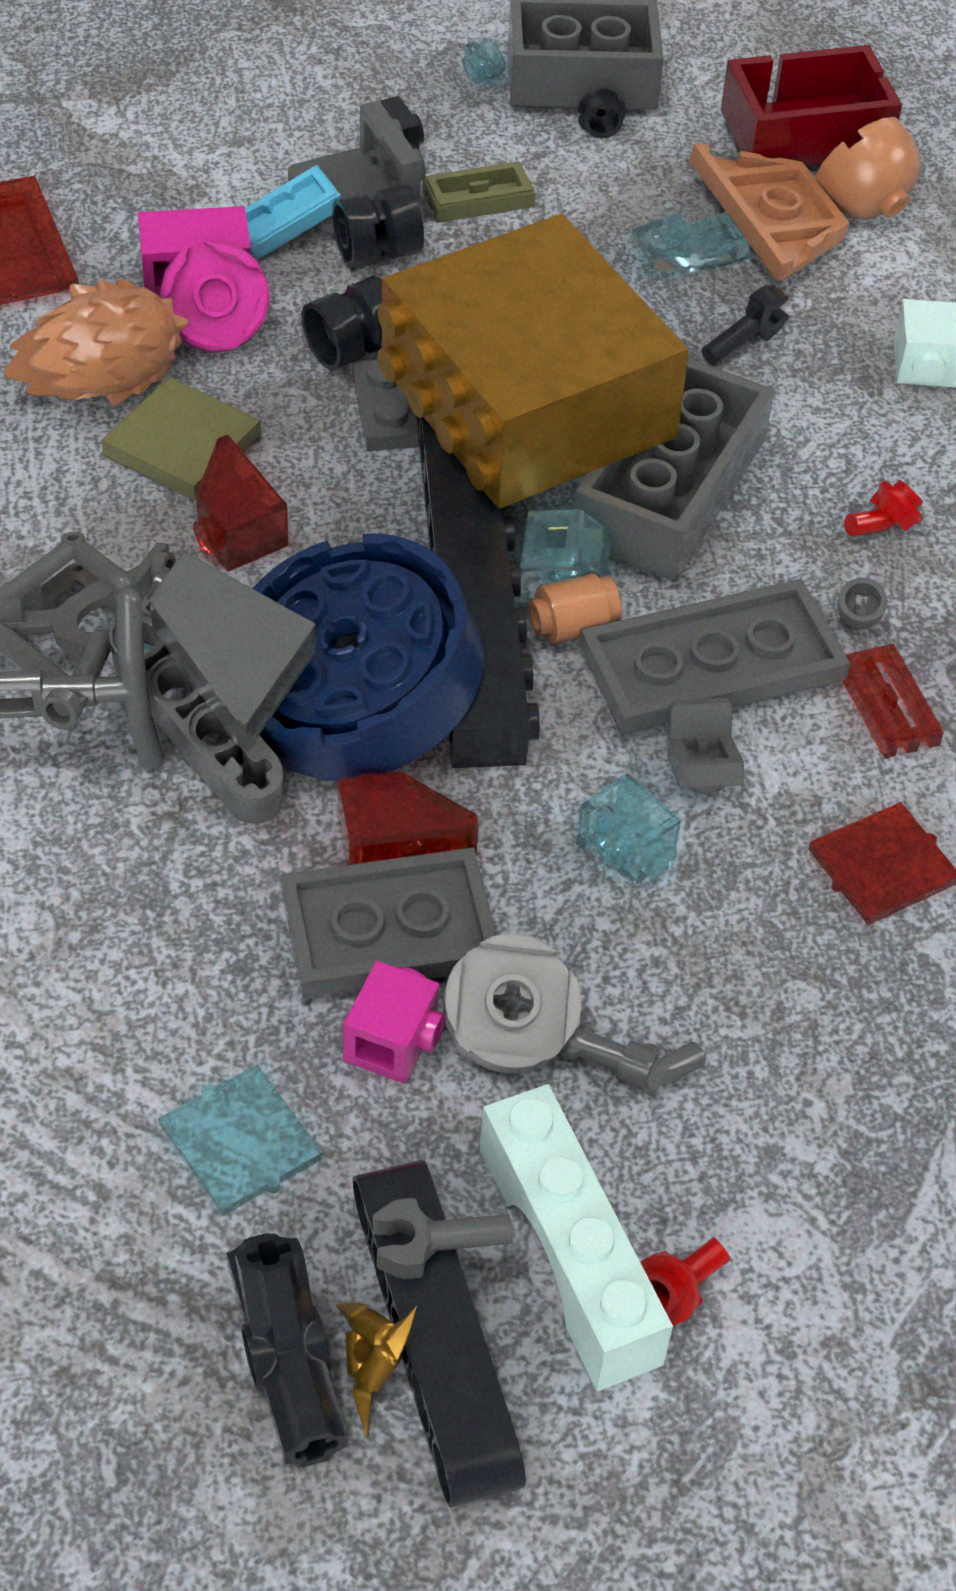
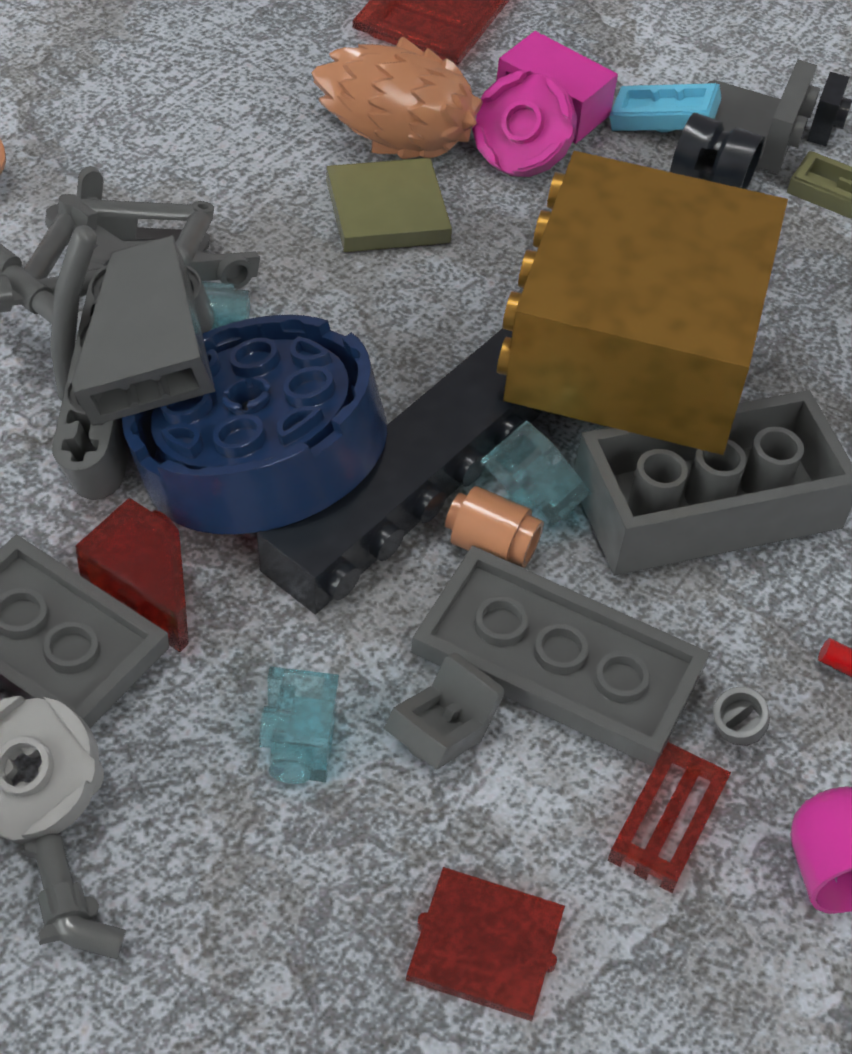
camera: 45 degrees right, 0 degrees up
clear red slope [193,434,288,572] -> none

